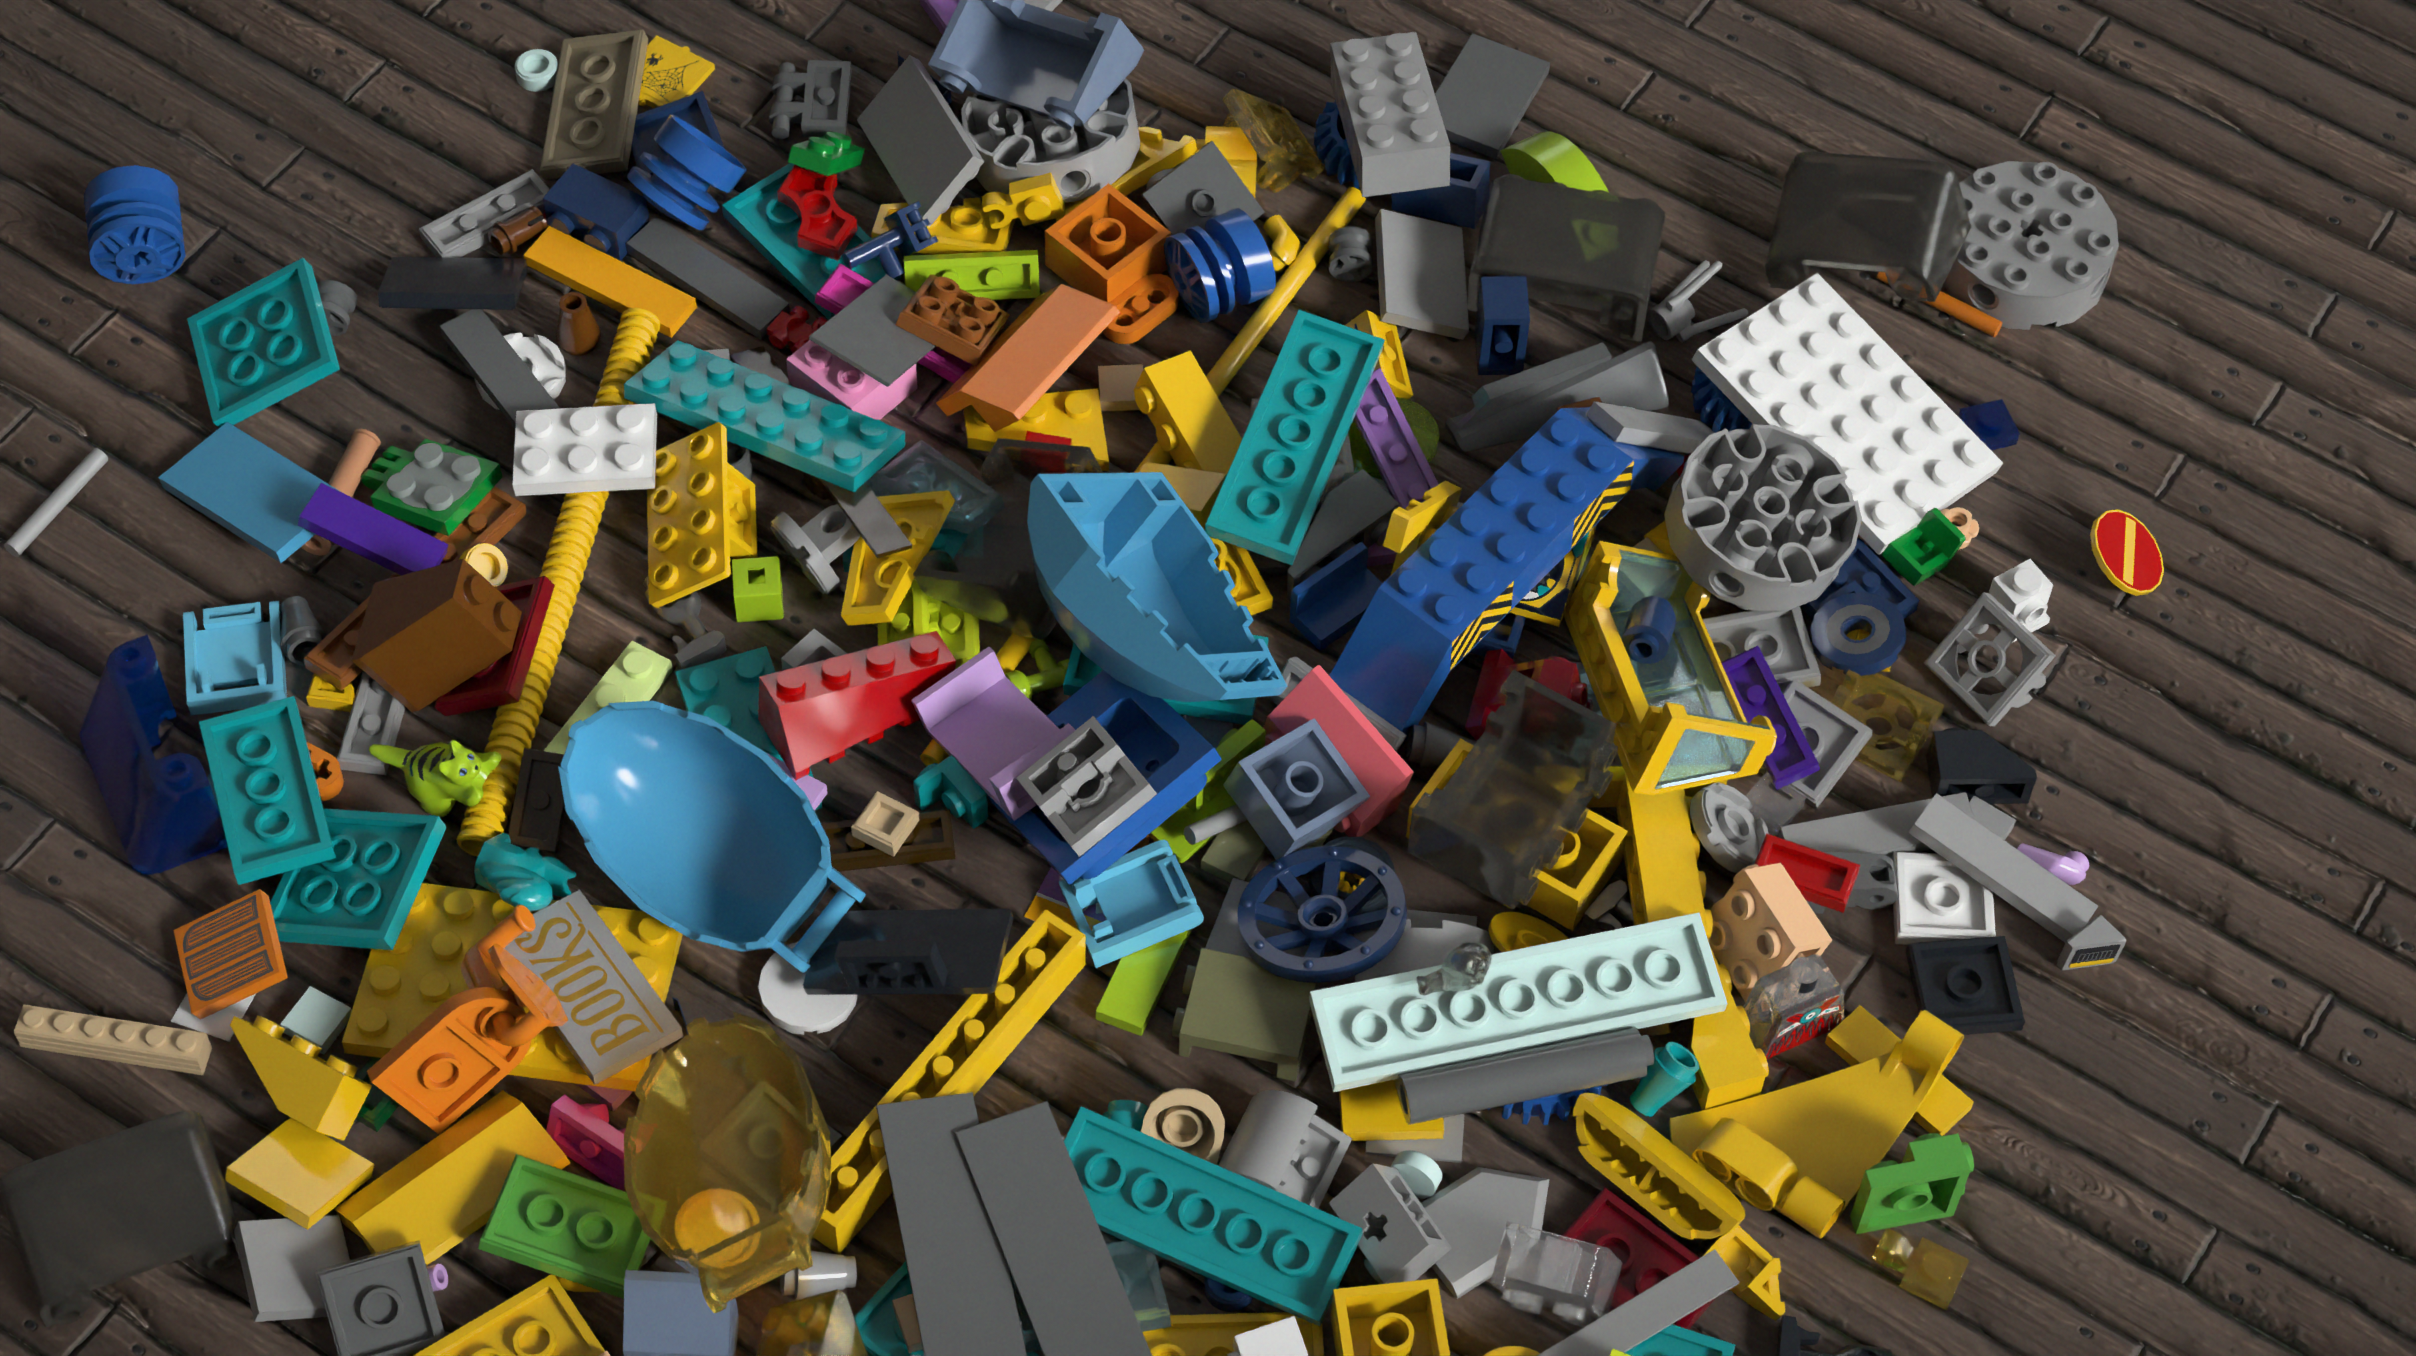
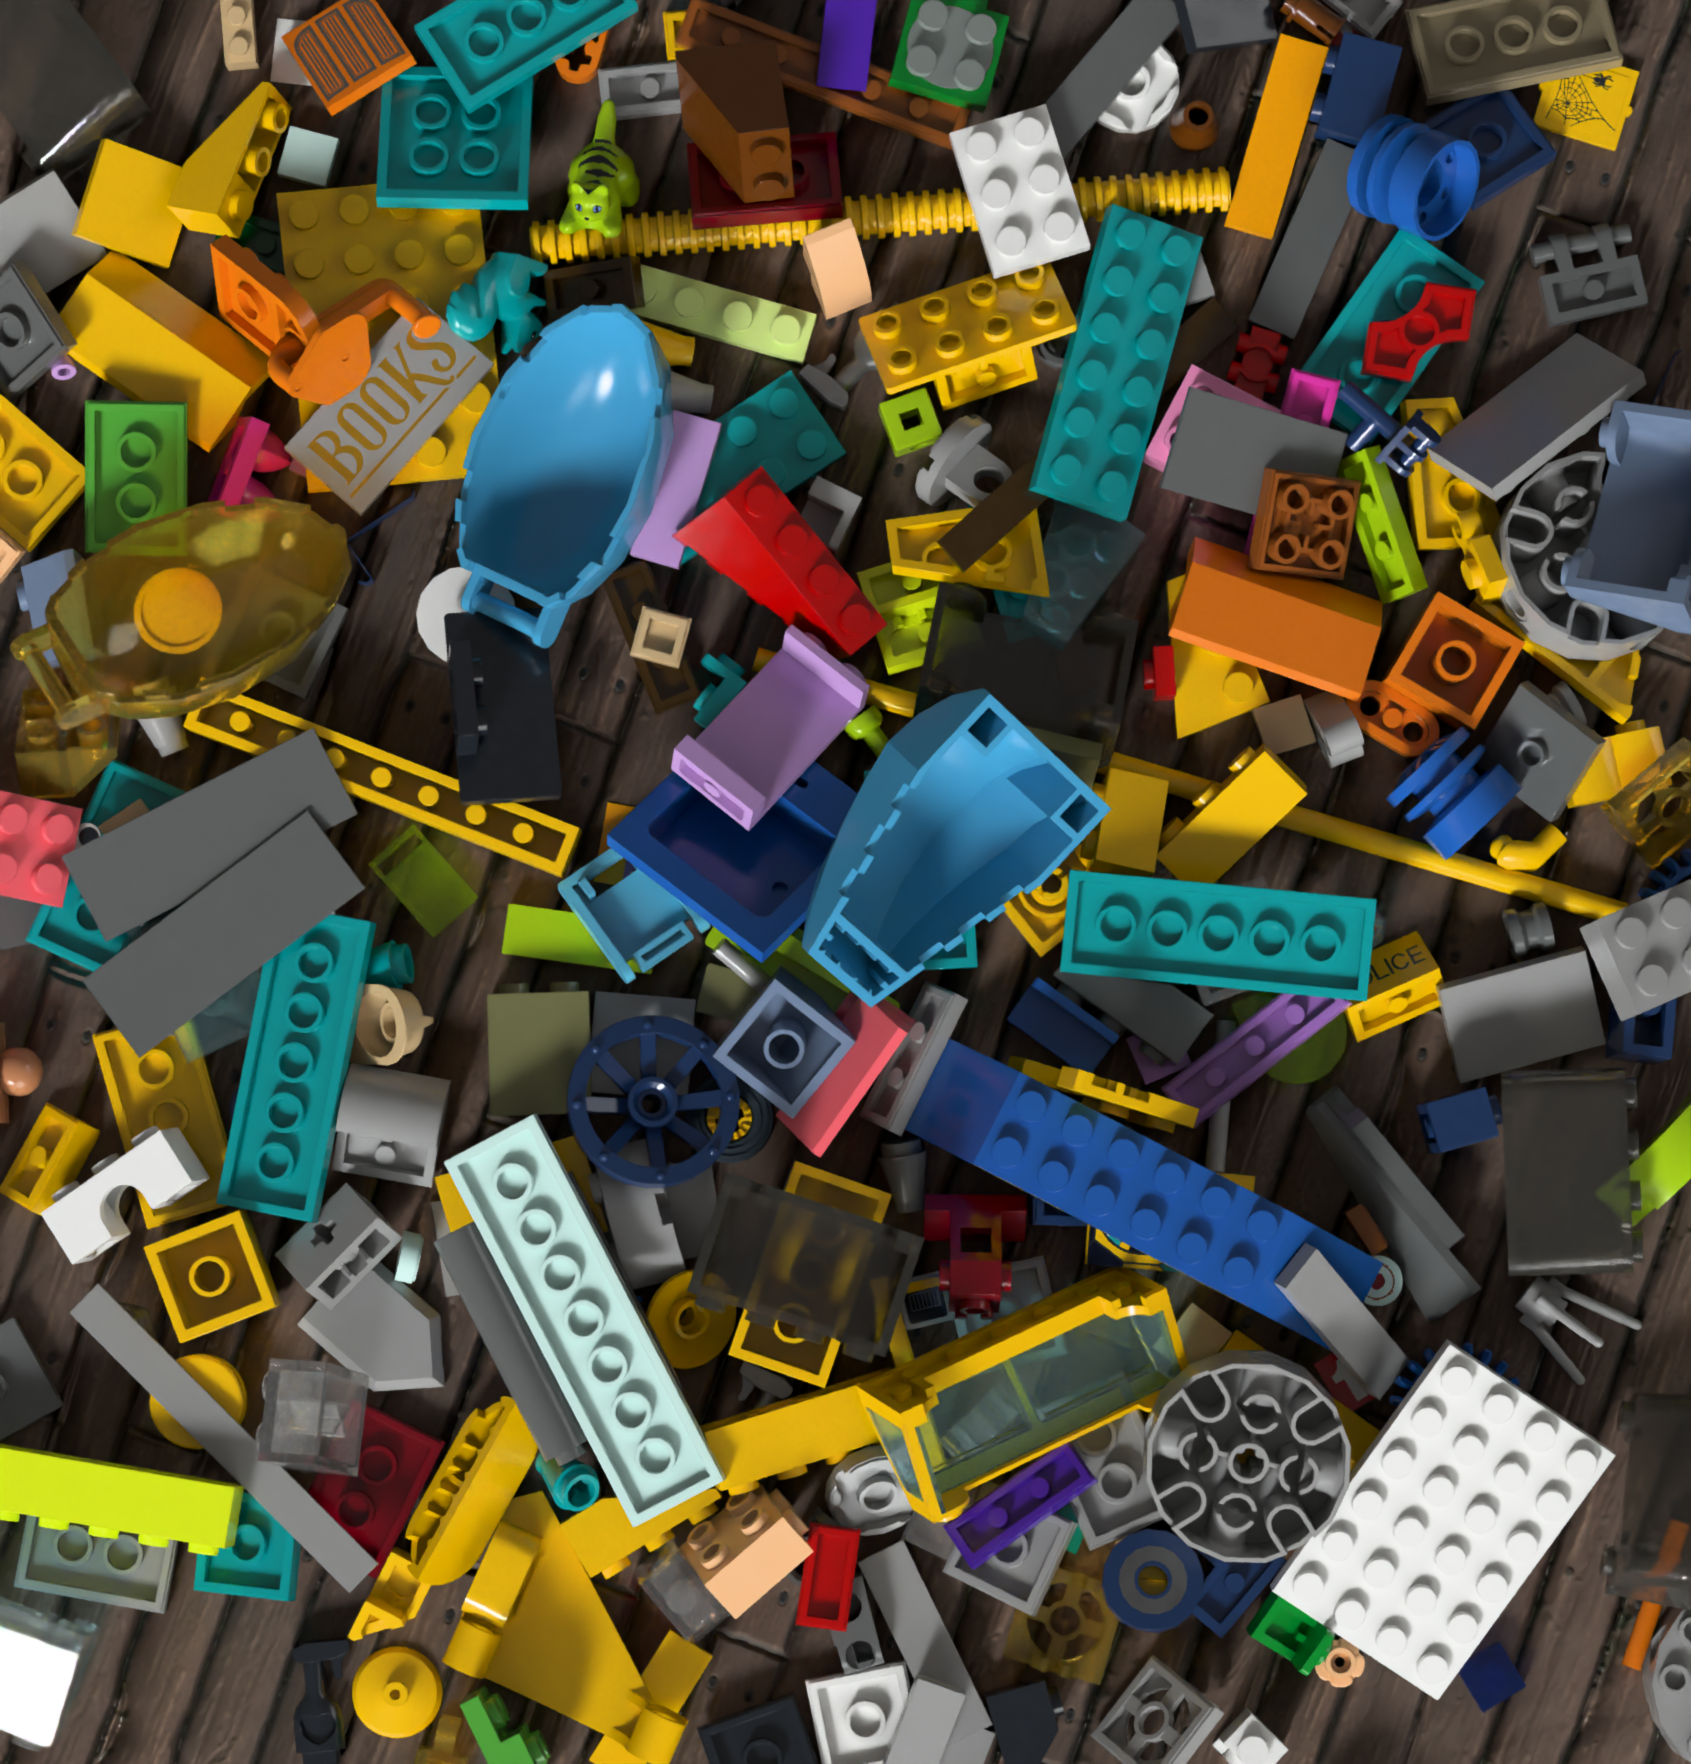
camera: 75 degrees right, 30 degrees up
yellow tile [459,543,508,587] -> none
green plate [788,132,865,176] -> none
light grey brick [1016,716,1157,857] -> none
clear smoke animal [1416,942,1492,996] -> none
dark blue brick [1622,596,1676,664] -> none
none -> yellow piece [351,1646,443,1738]
none -> clear neon green piece [368,824,479,938]
none -> light nougat slope [803,218,872,320]
none -> light grey piece [1303,691,1364,768]

